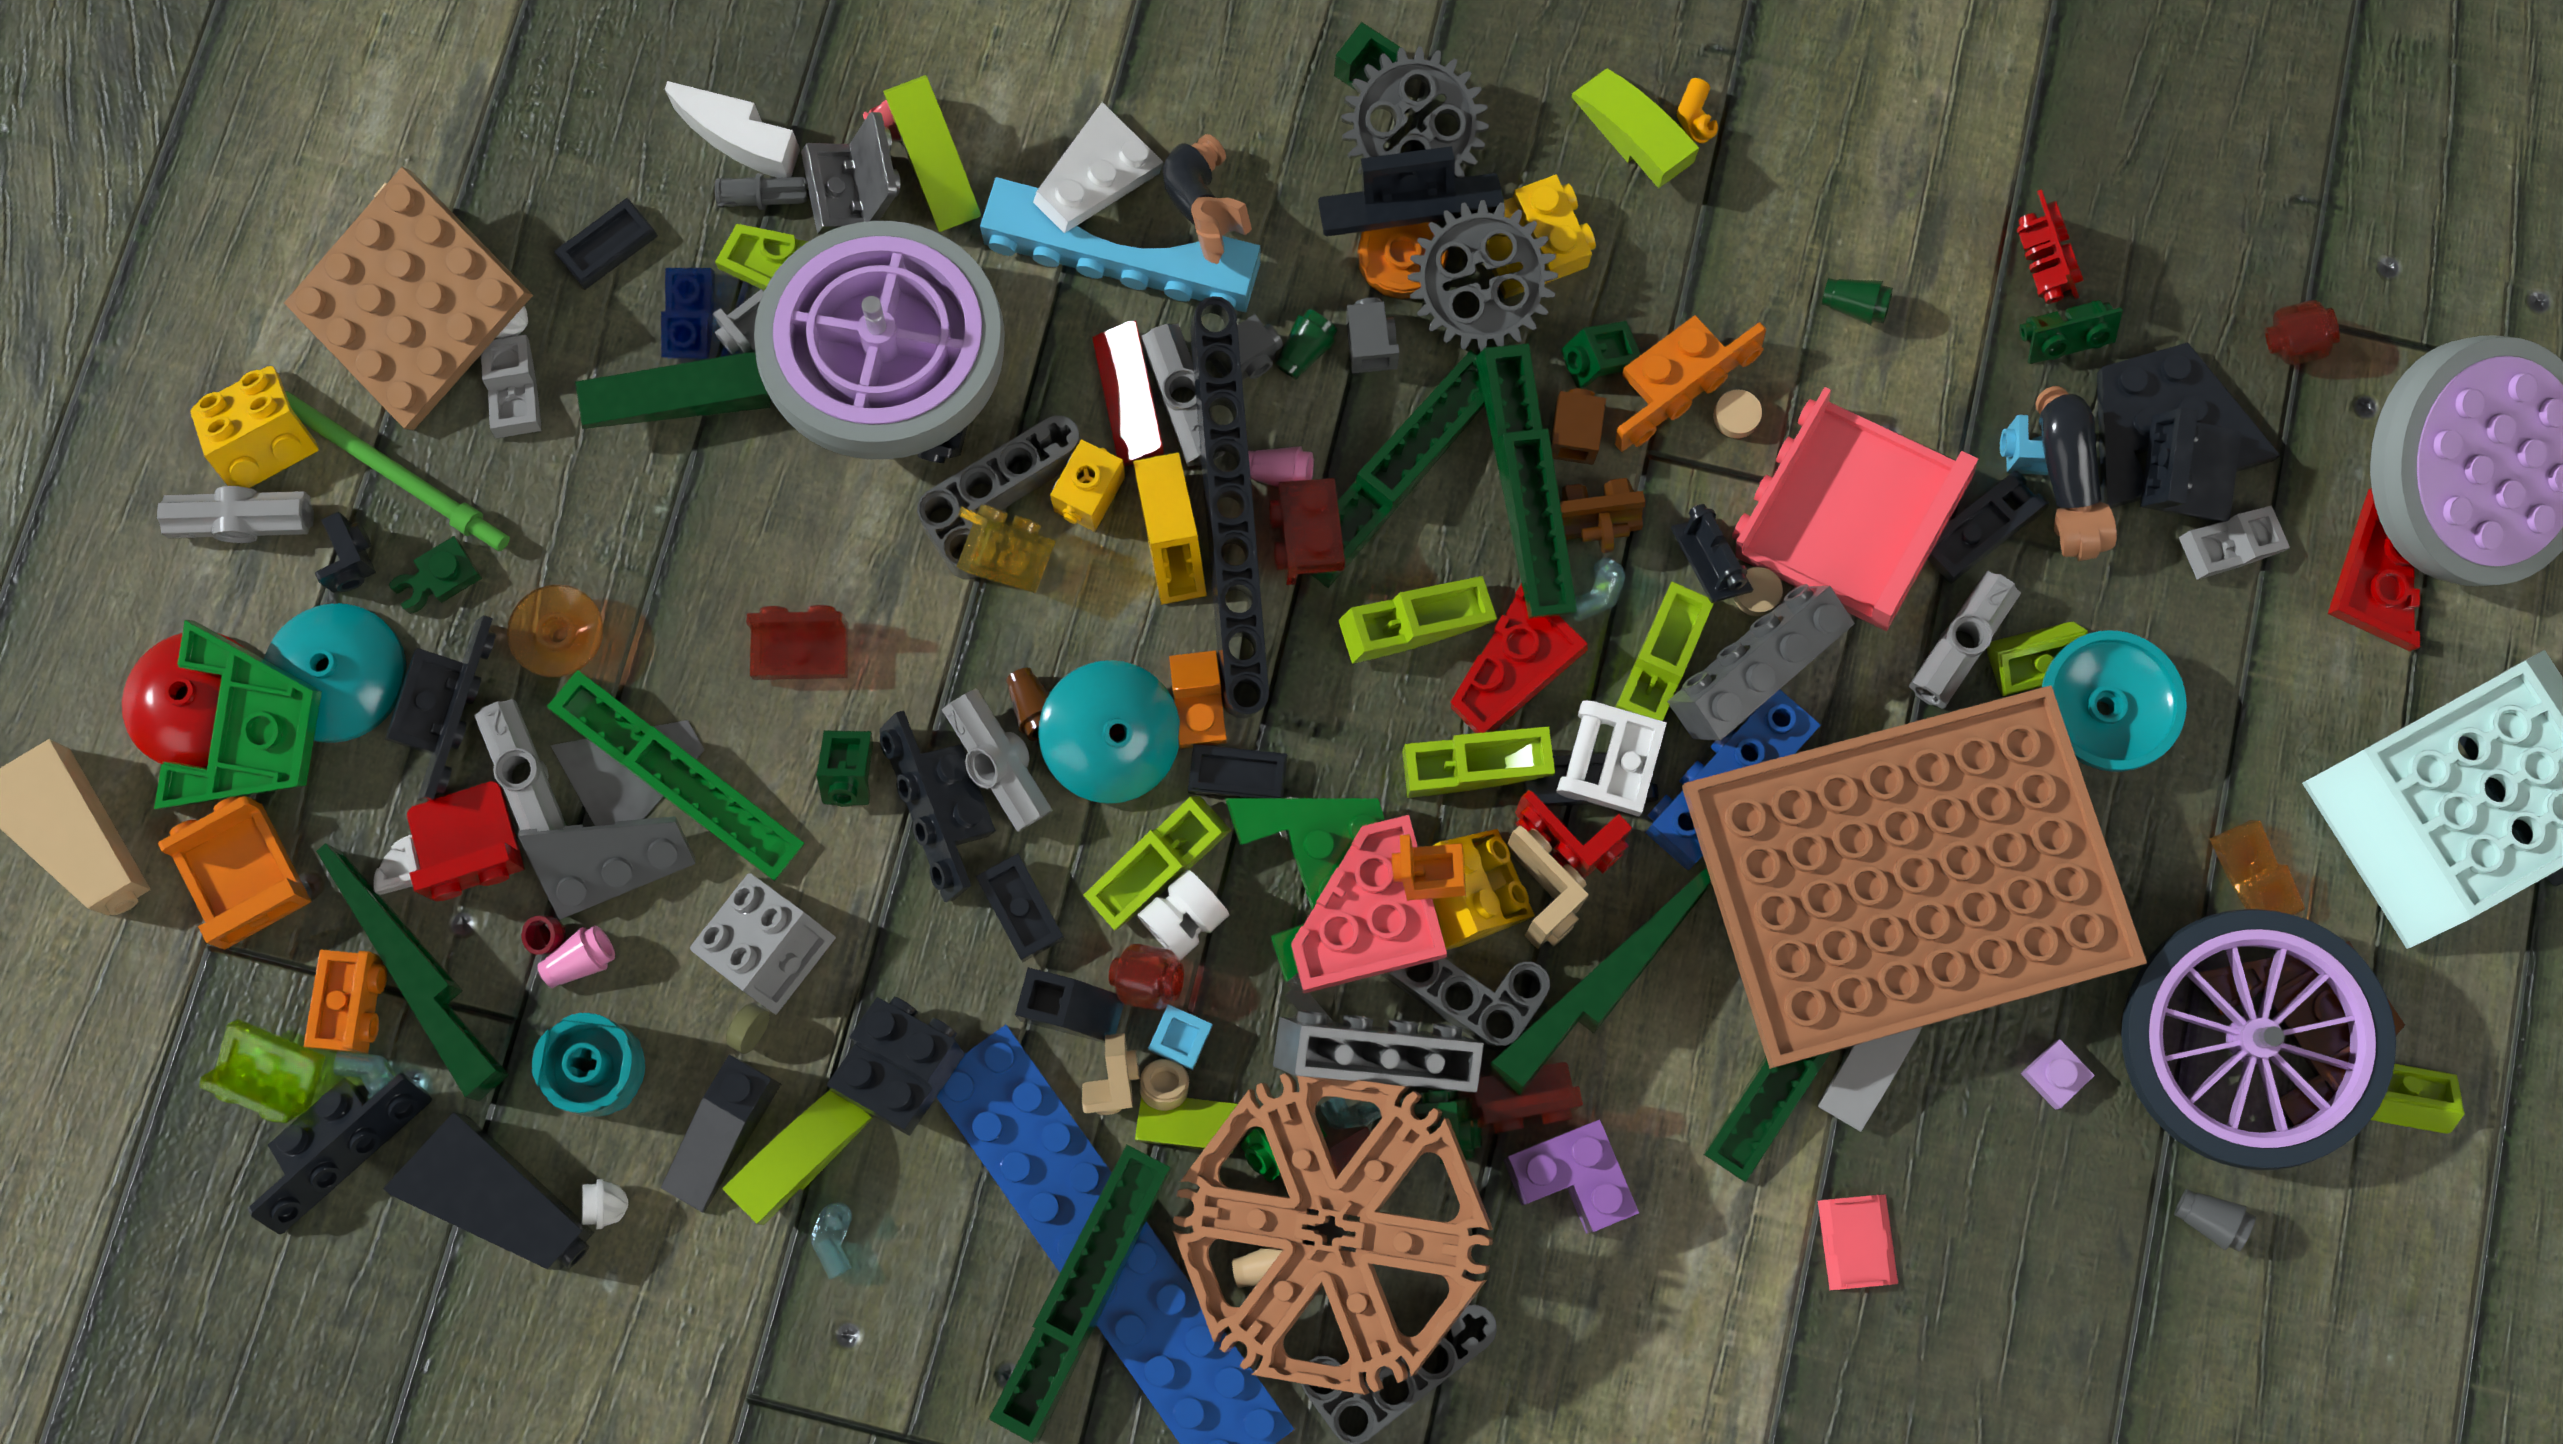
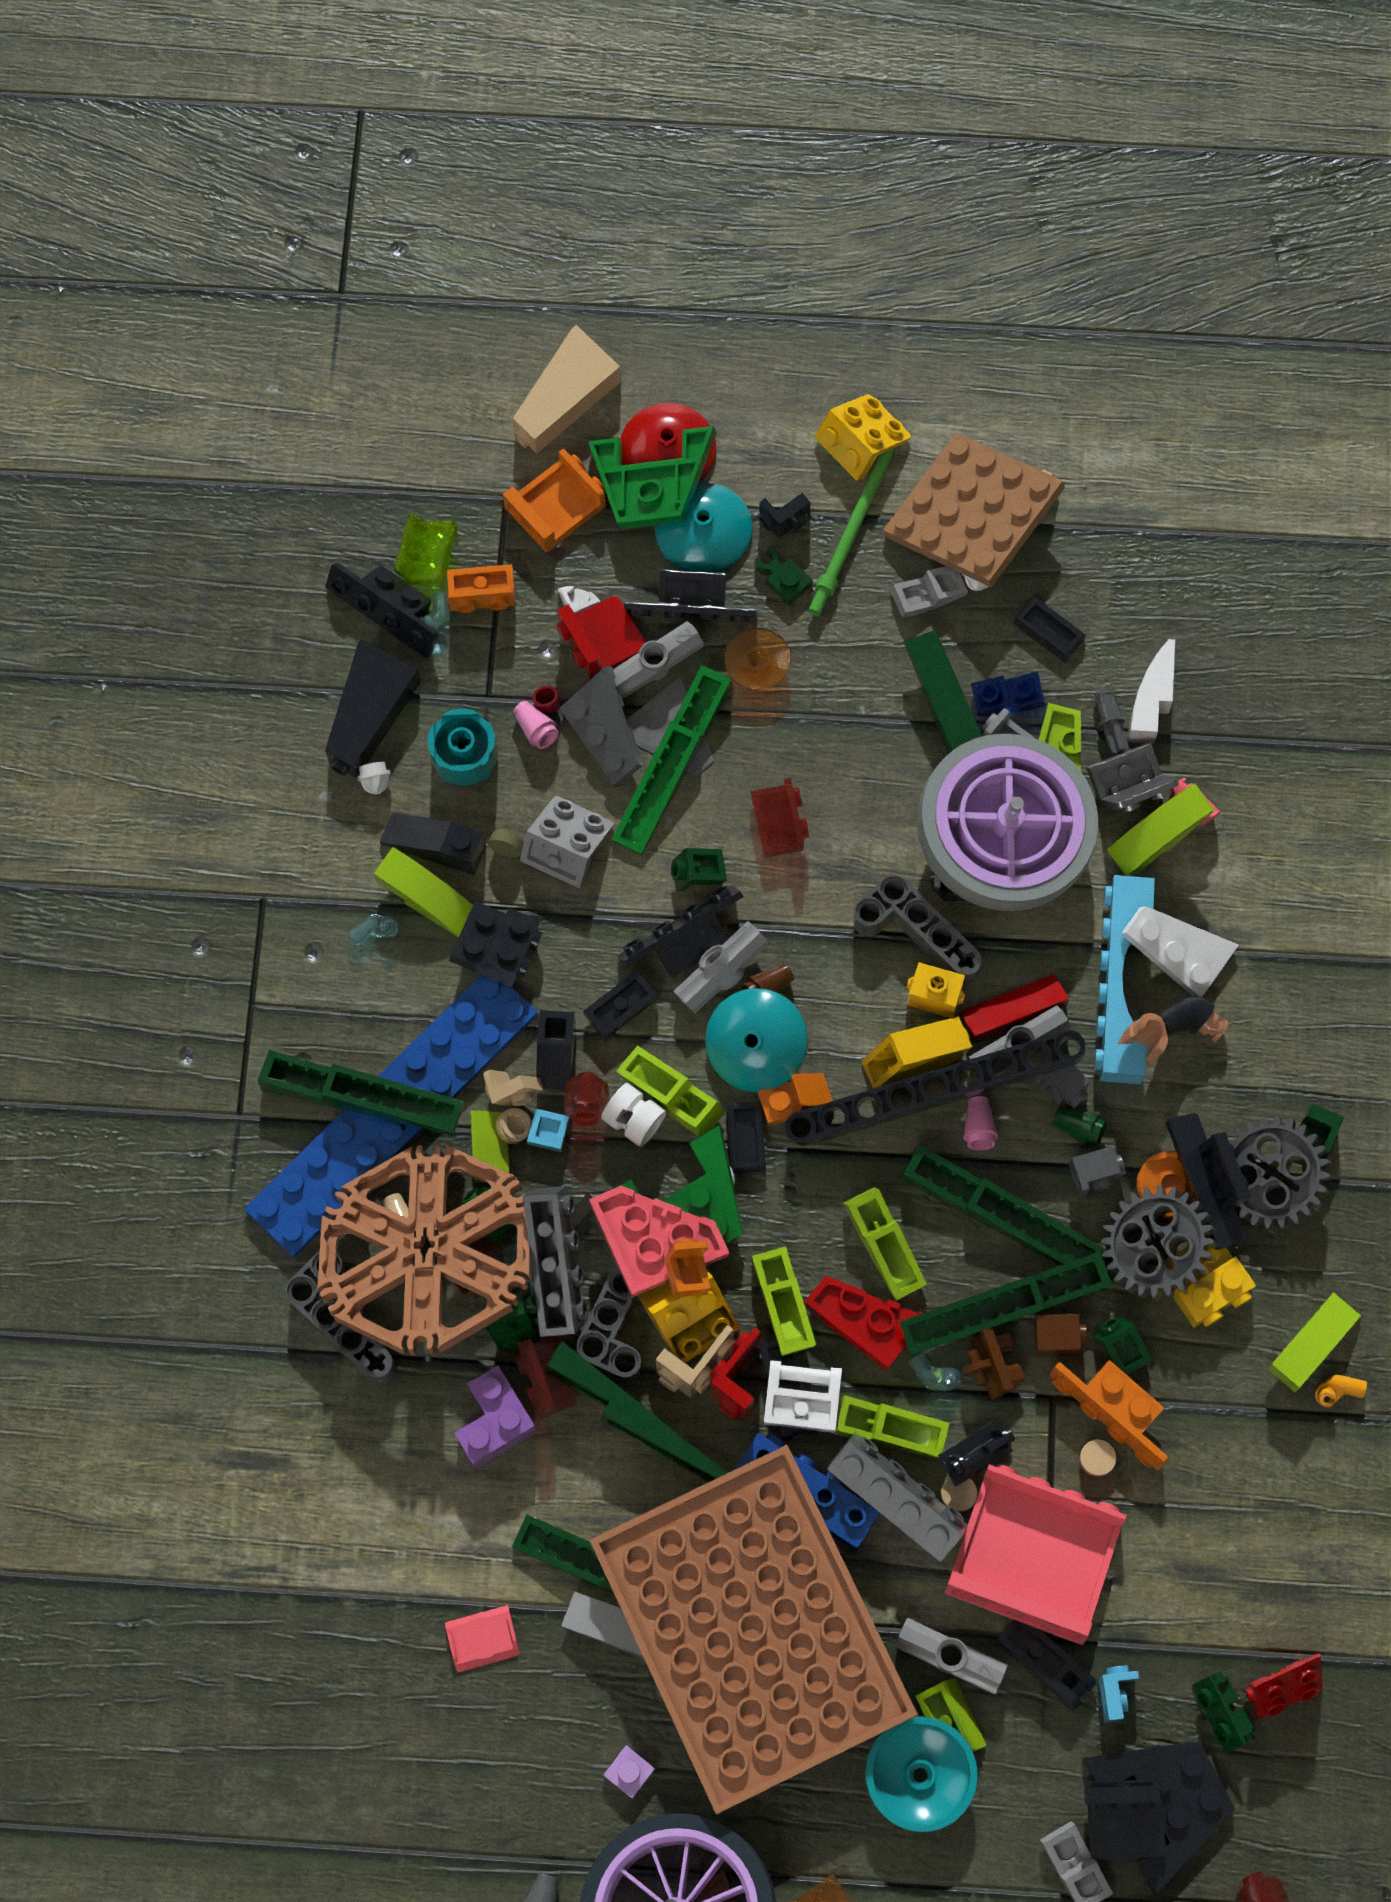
camera: 85 degrees right, 5 degrees down
light grey piece [157,486,314,543] -> none
dark green slope [316,843,509,1101] -> none
clear yellow bracket [956,504,1056,593] -> none
clear red bracket [1269,478,1345,585] -> none
dark green cone [1822,278,1893,326] -> none
black piece [2035,386,2117,561] -> none

